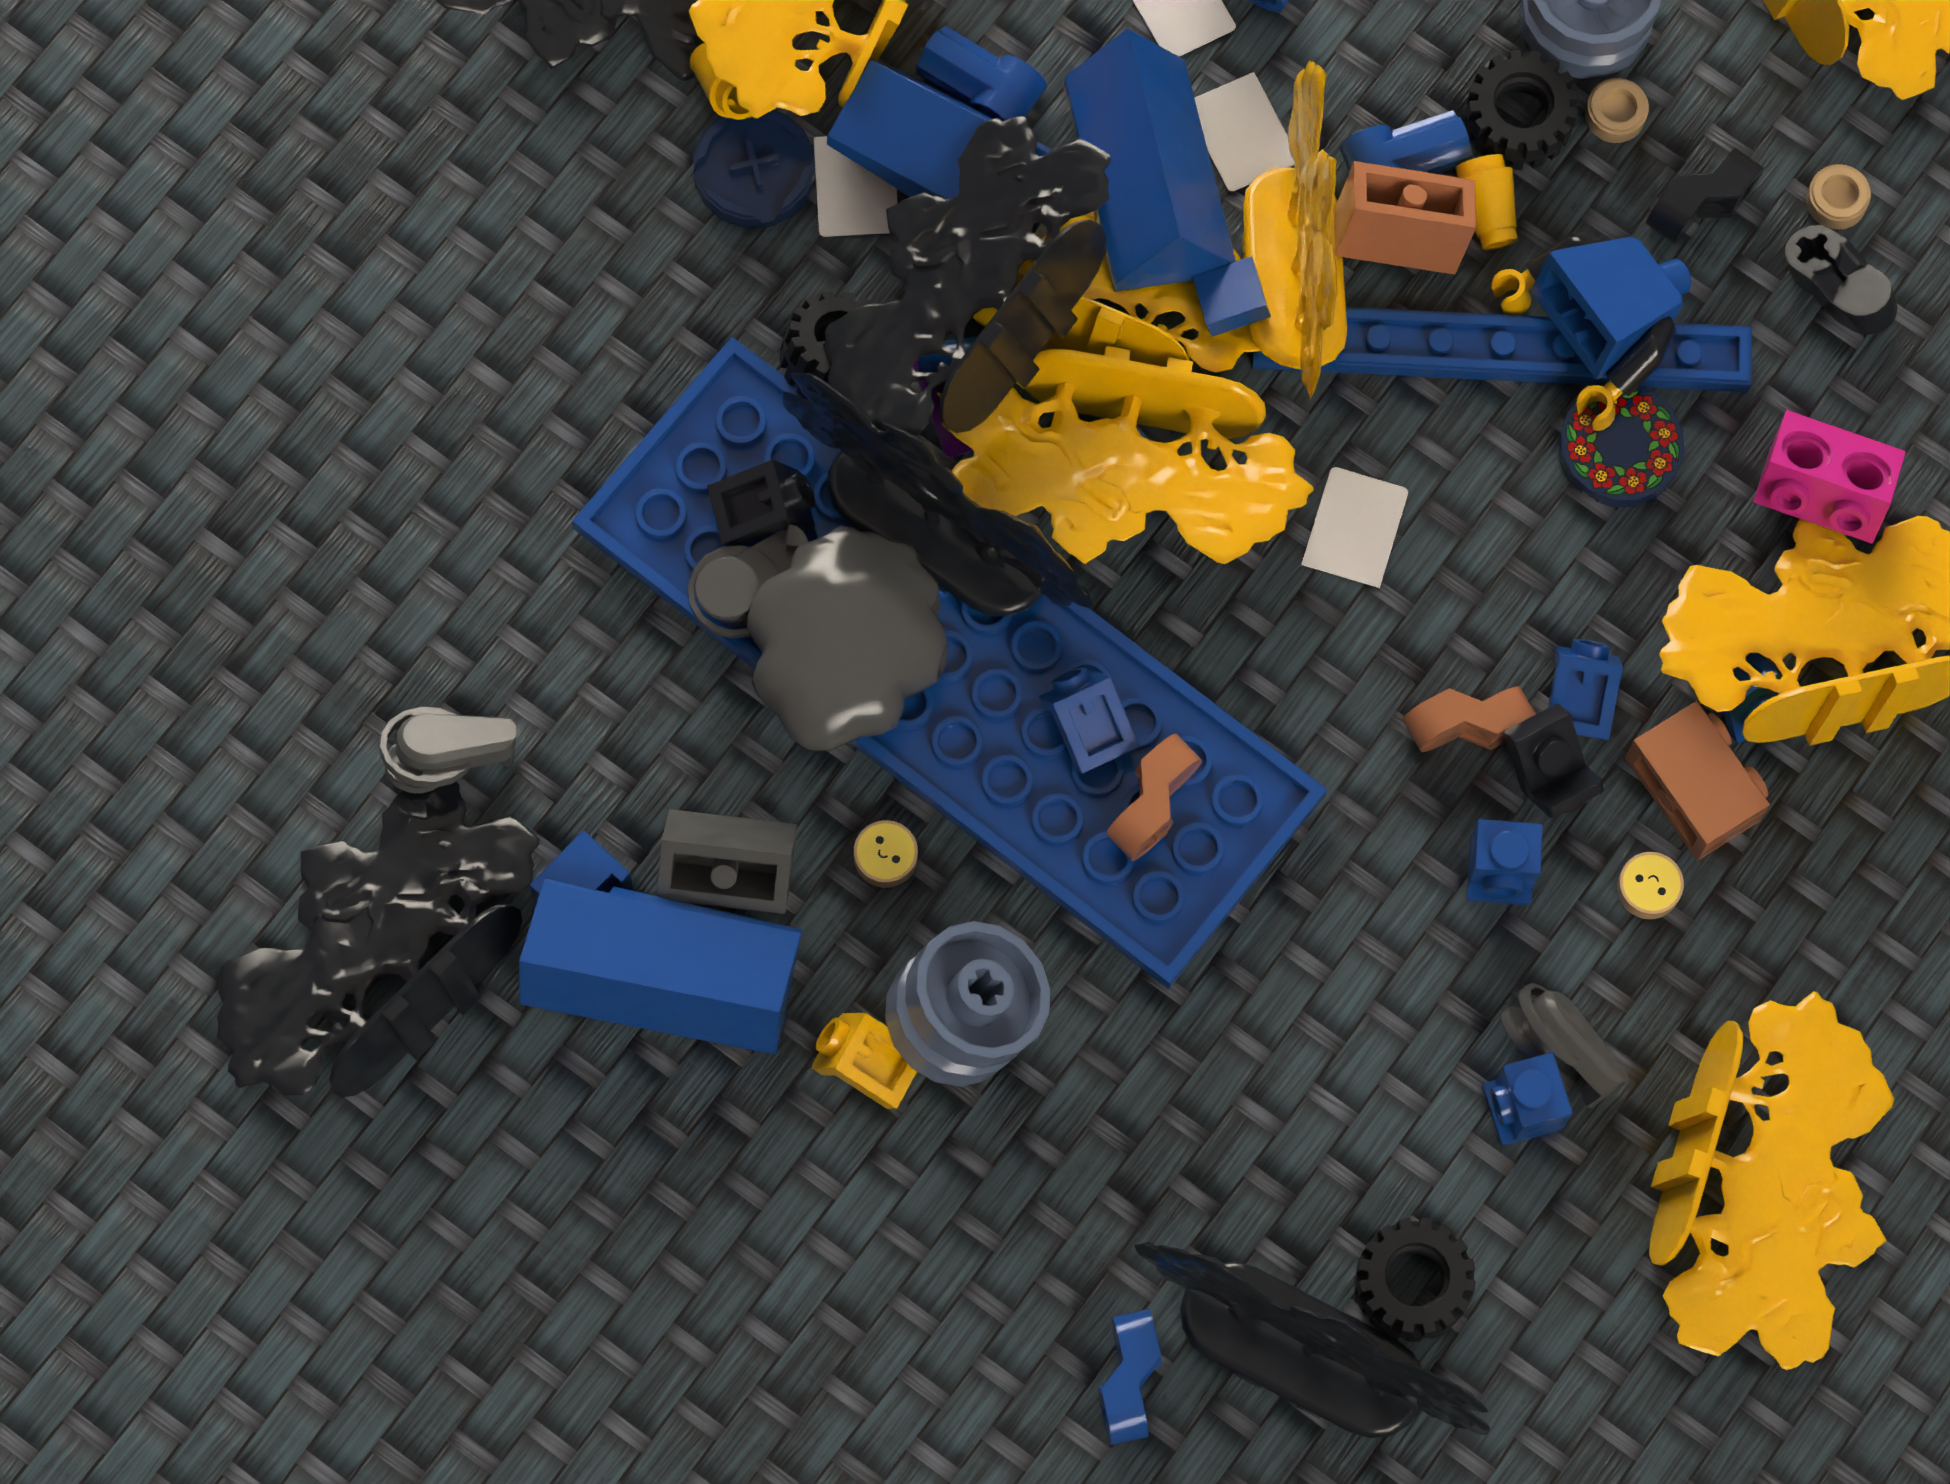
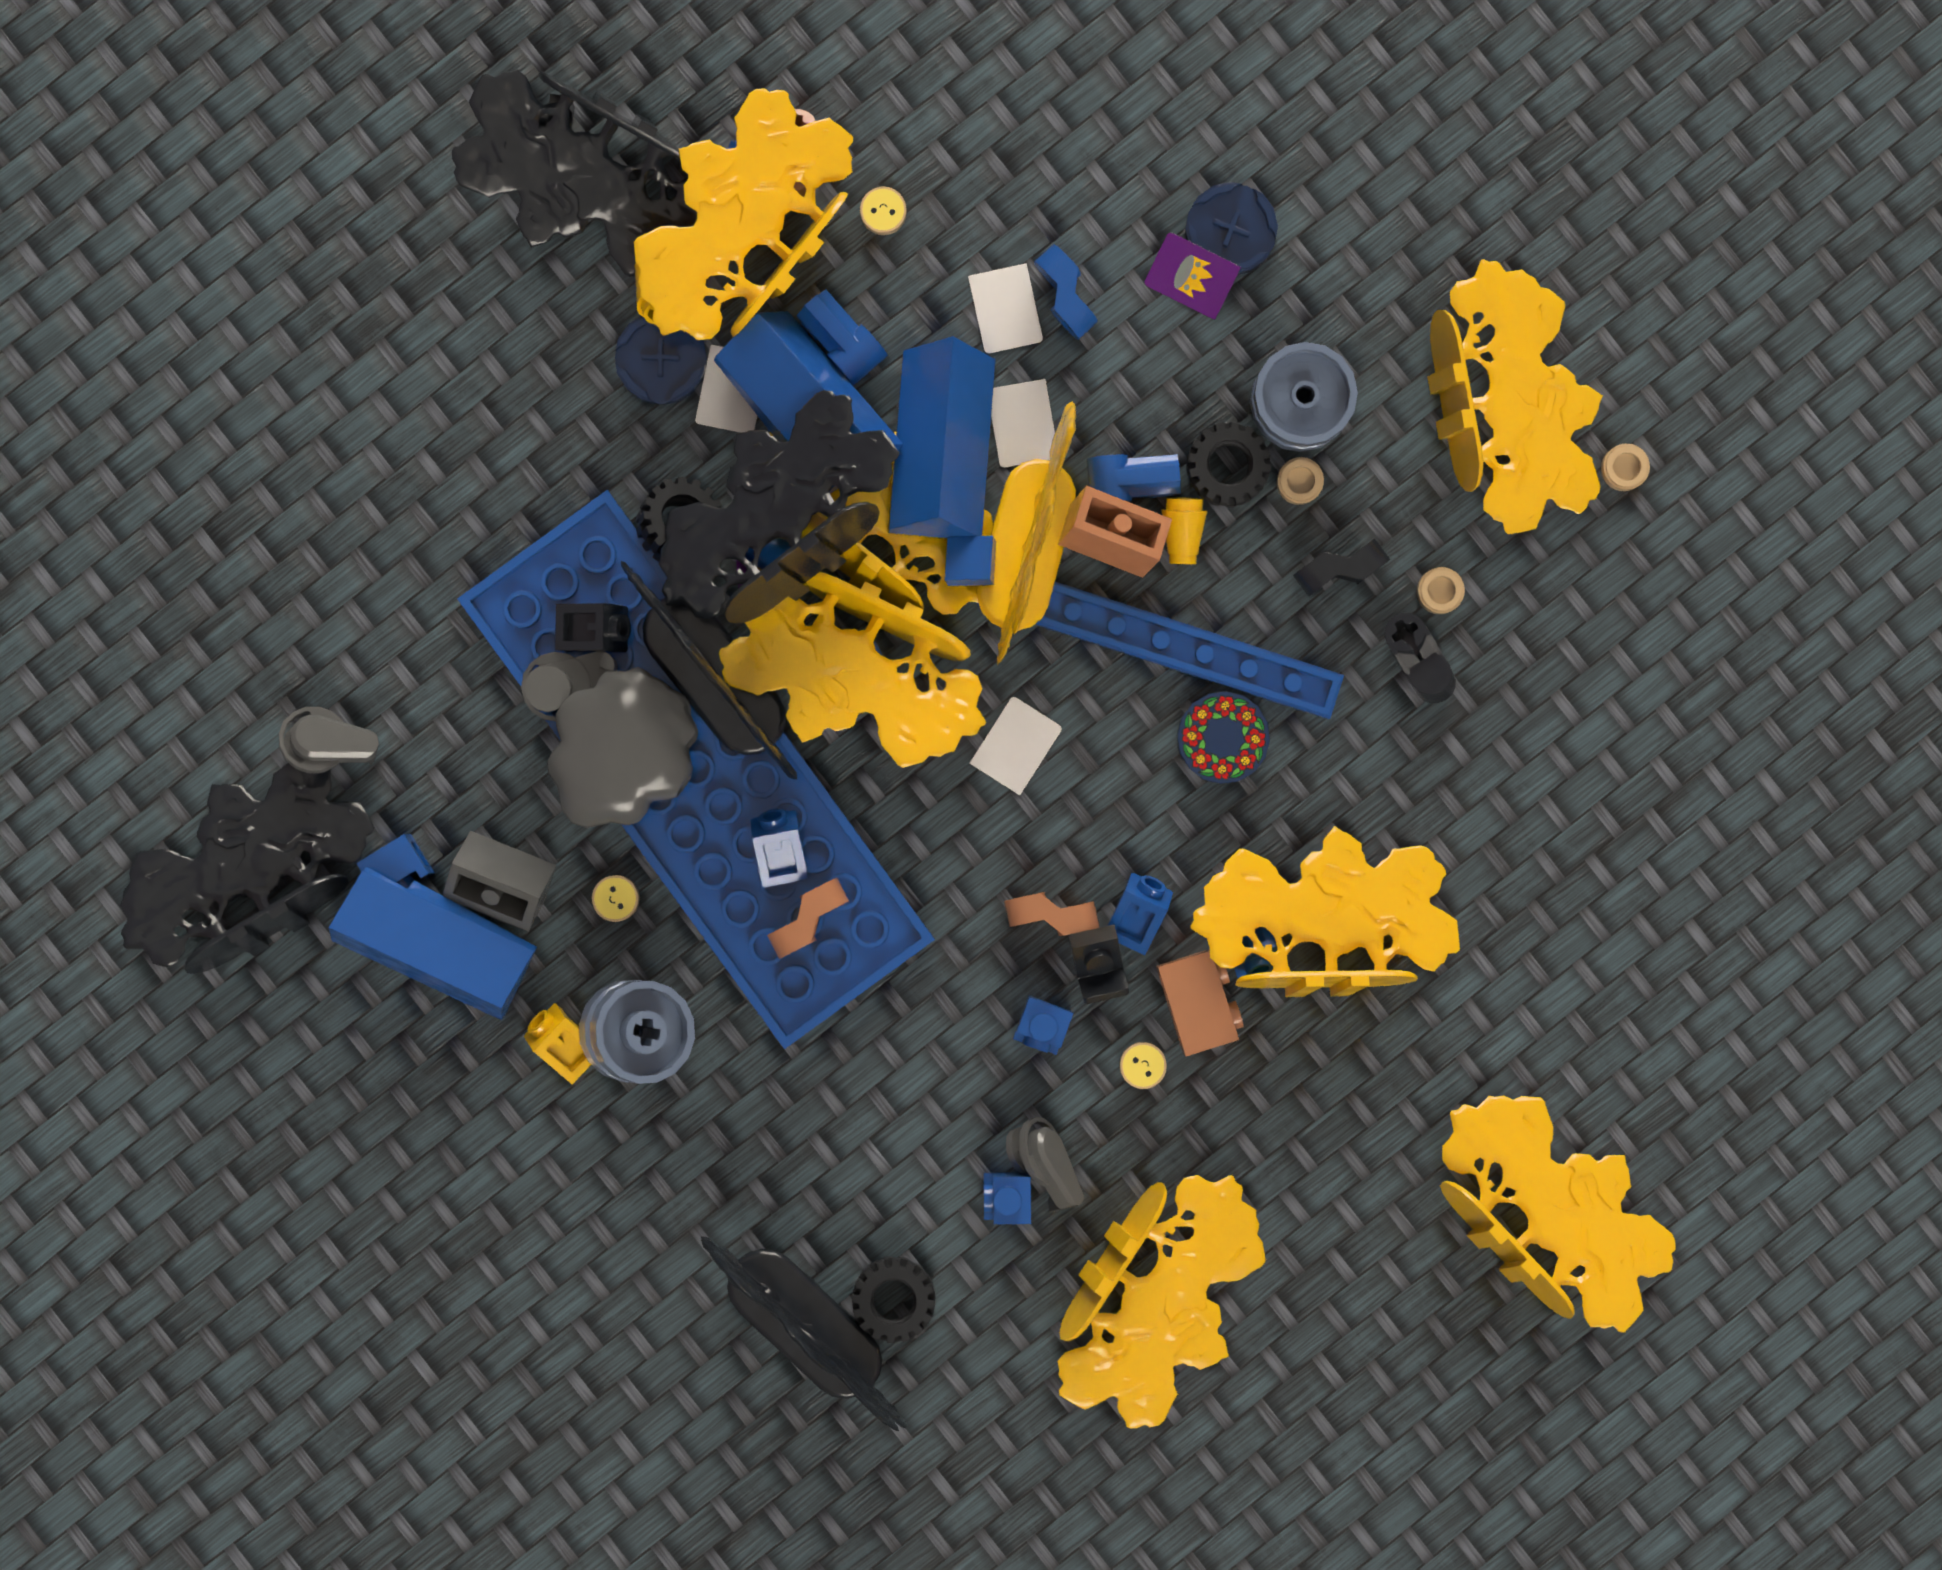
camera: 20 degrees right, 15 degrees up
blue piece [1098,1309,1162,1445] -> none
blue torso [1491,234,1691,431] -> none
dark pink brick [1753,410,1906,544] -> none

